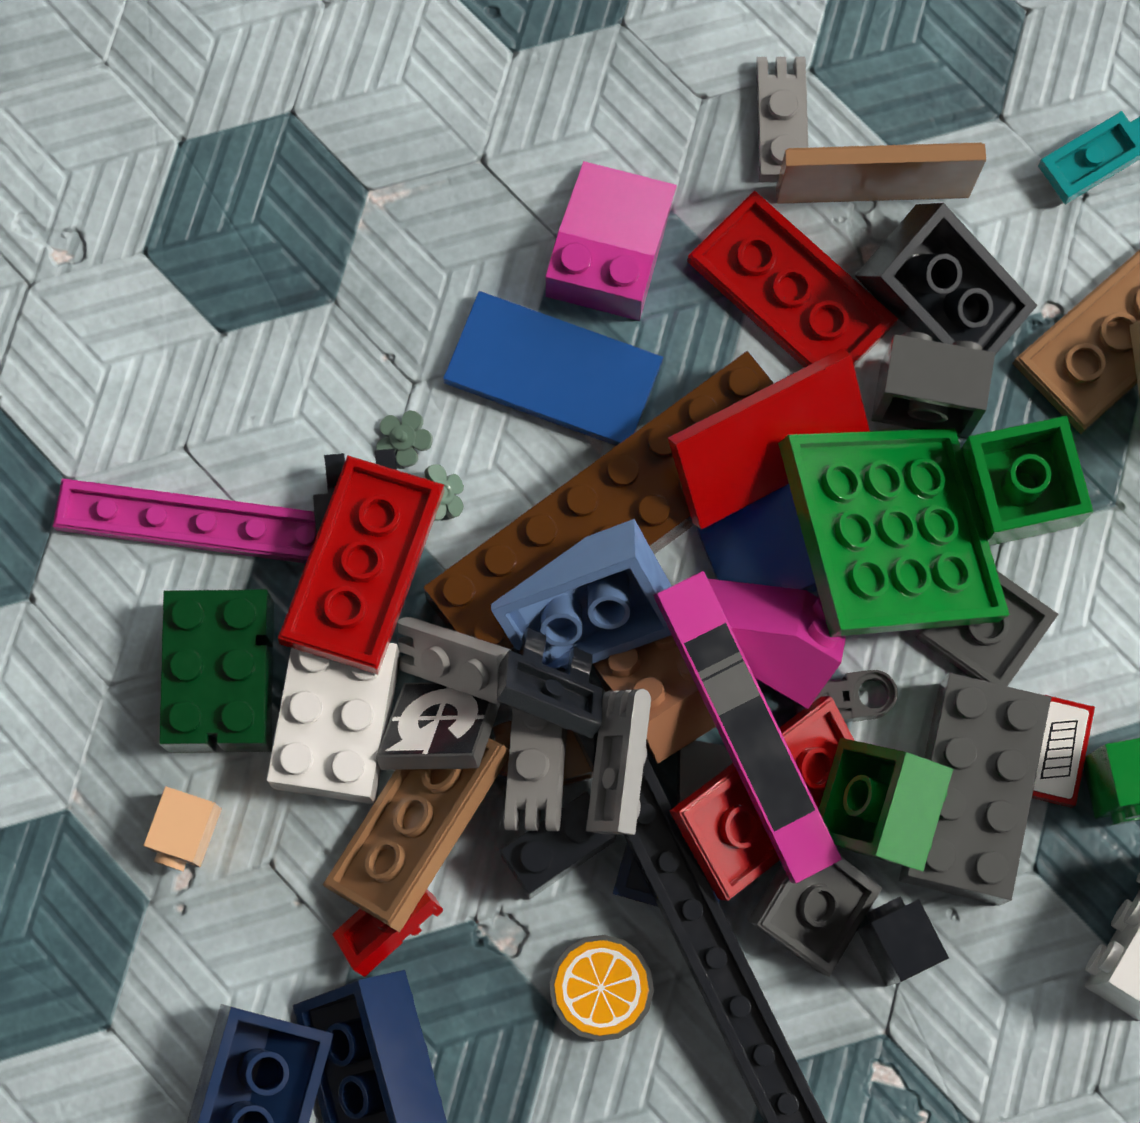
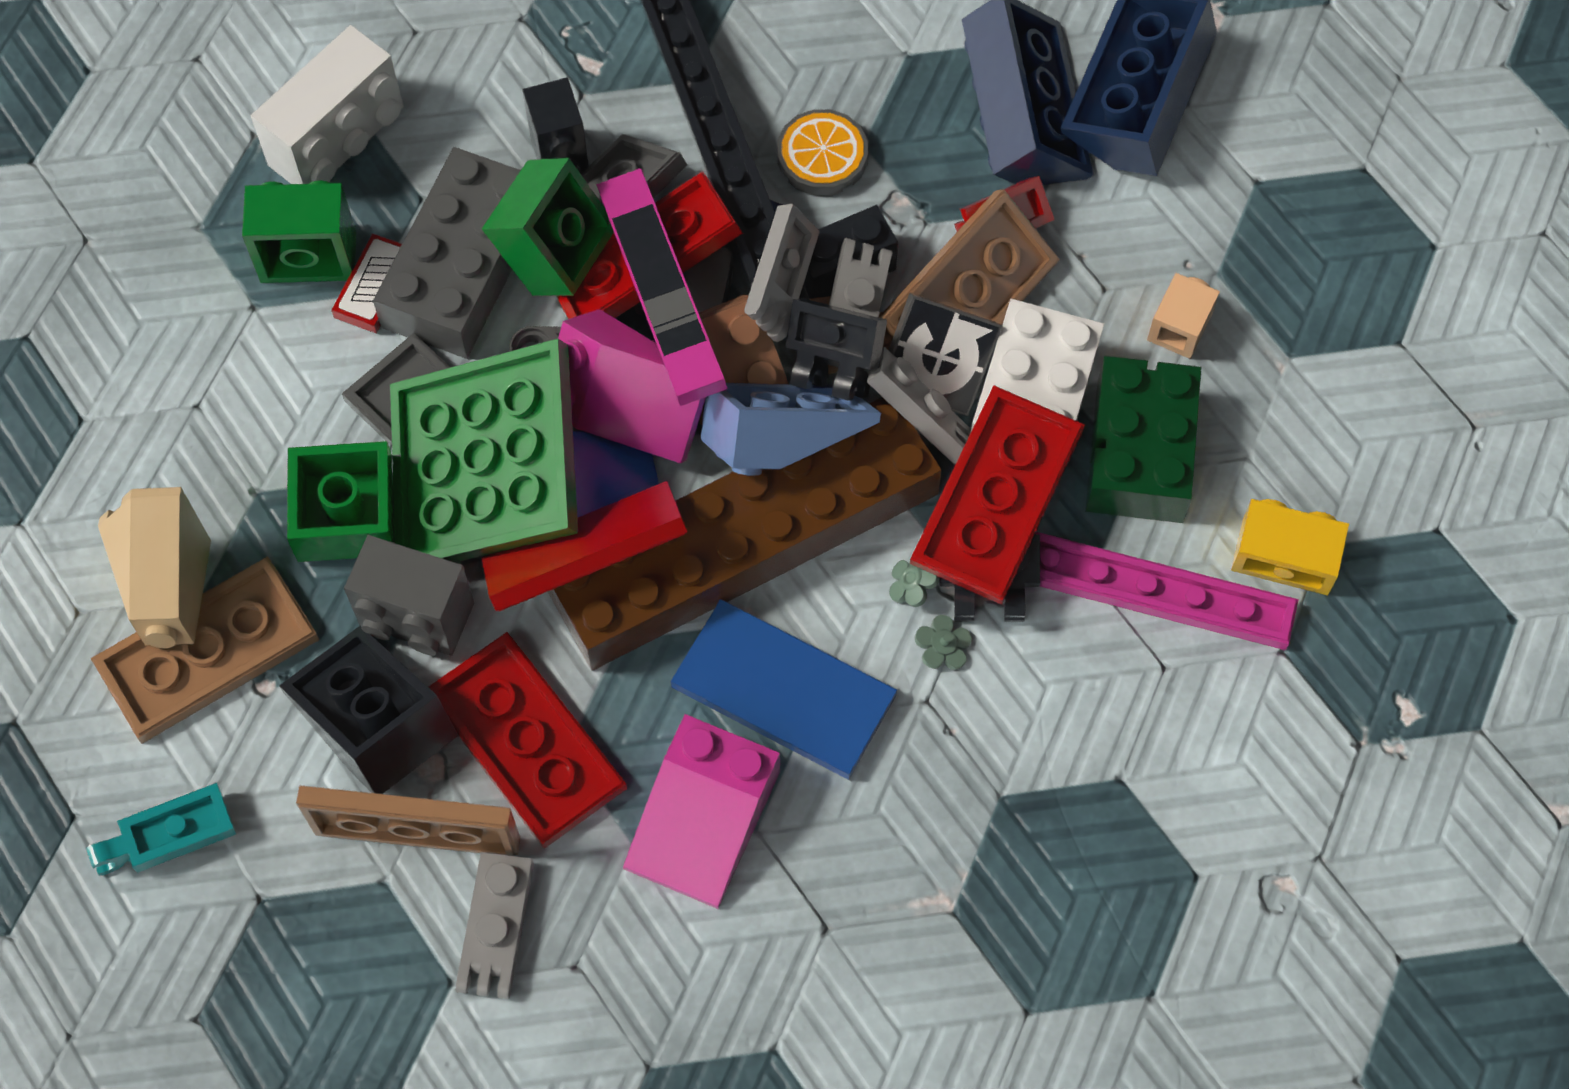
camera: 170 degrees left, 10 degrees down
none -> yellow brick [1231,499,1349,596]

